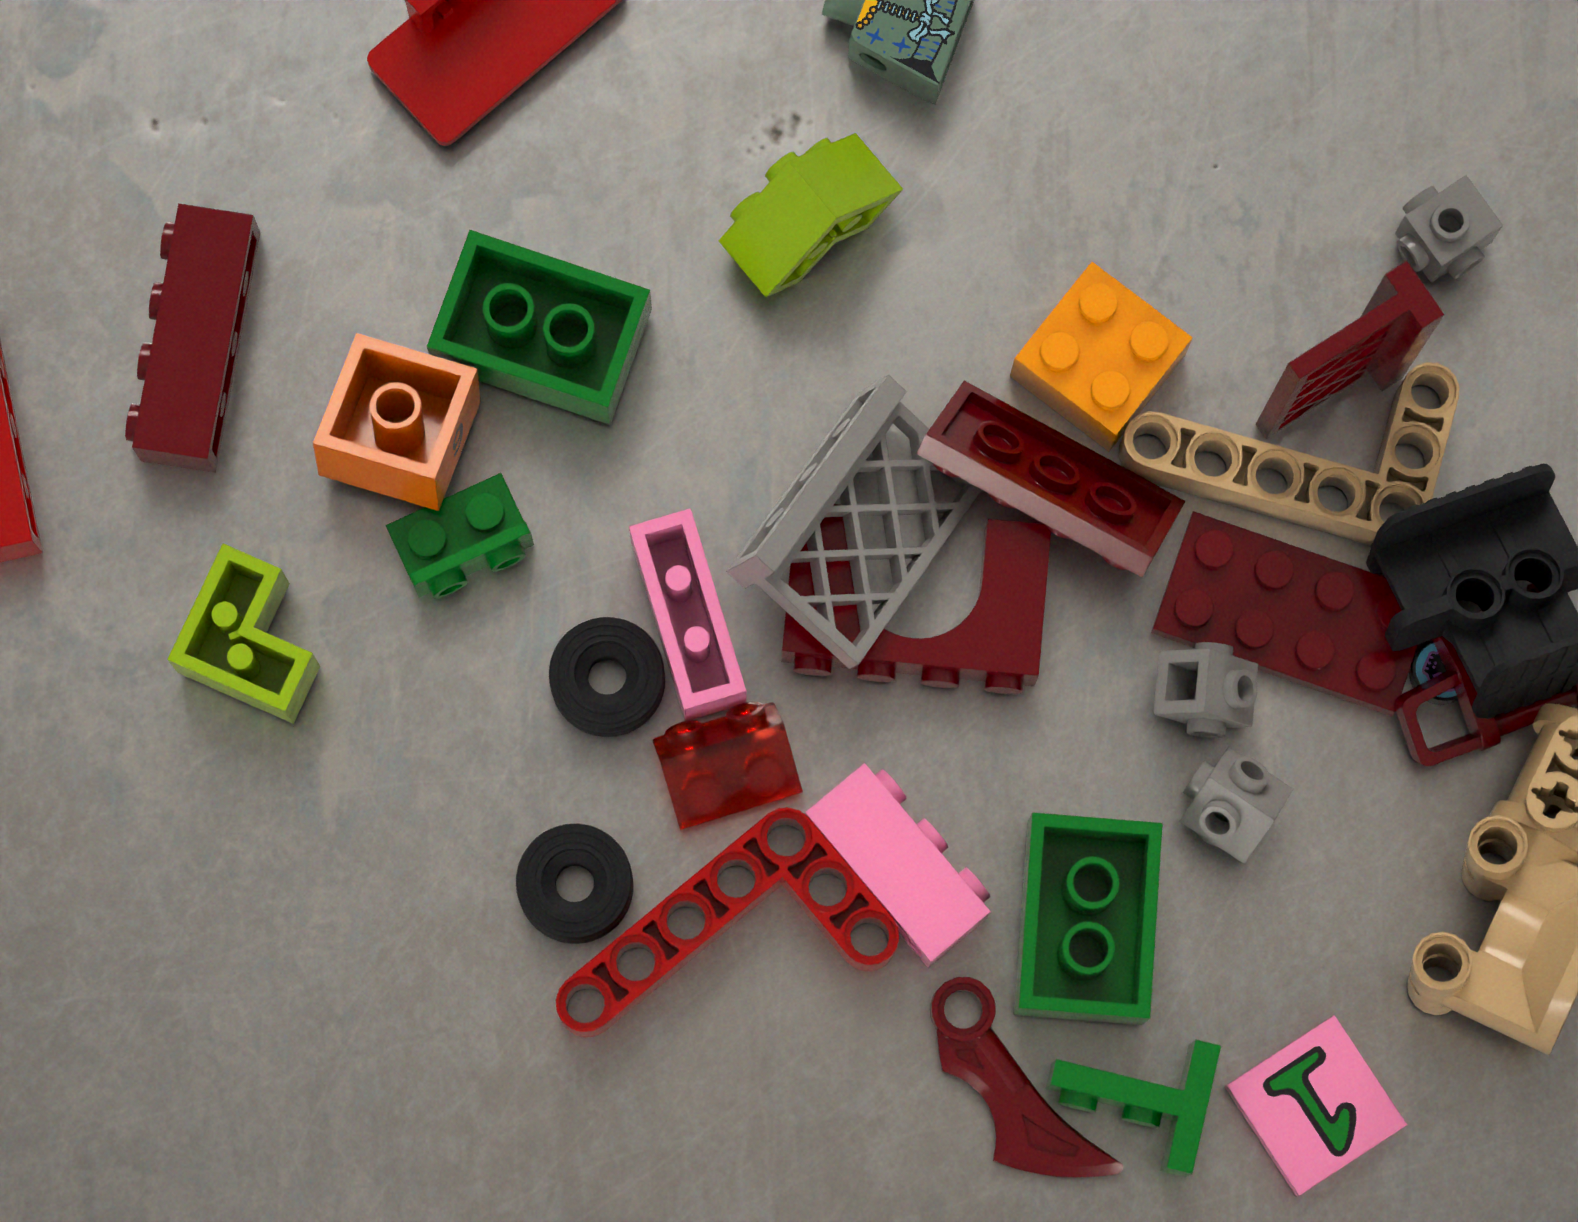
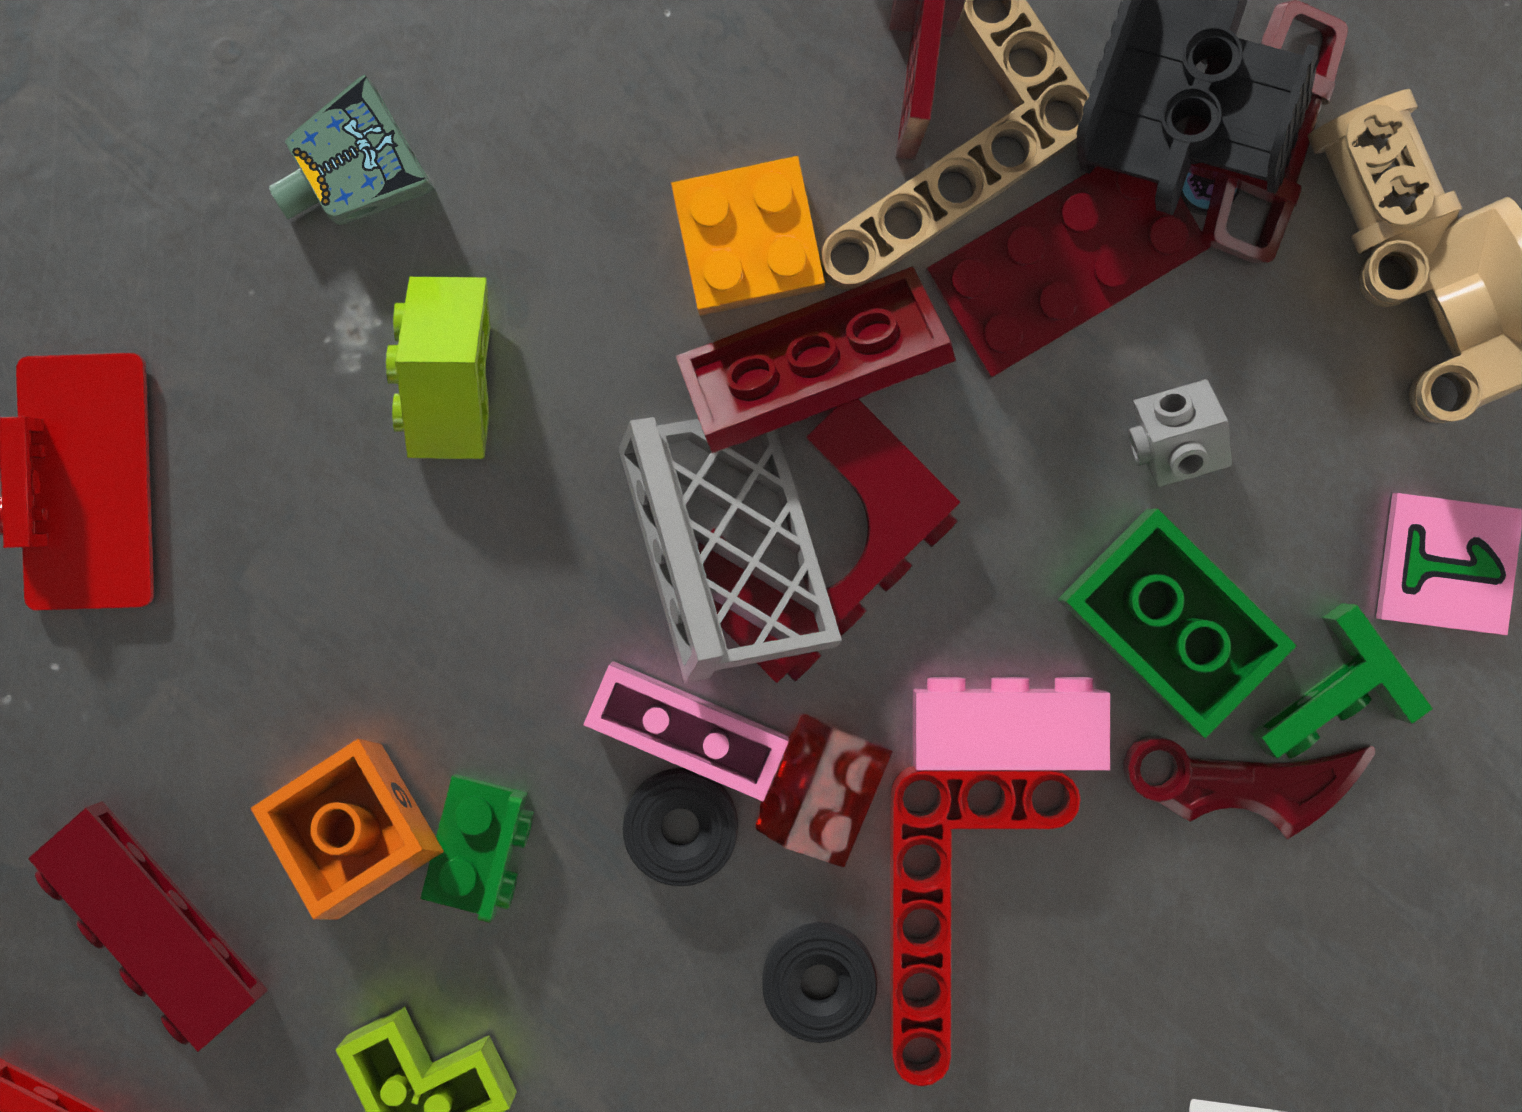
camera: 45 degrees left, 10 degrees up
green brick [427,230,652,425] -> none
light grey brick [1154,642,1258,738] -> none

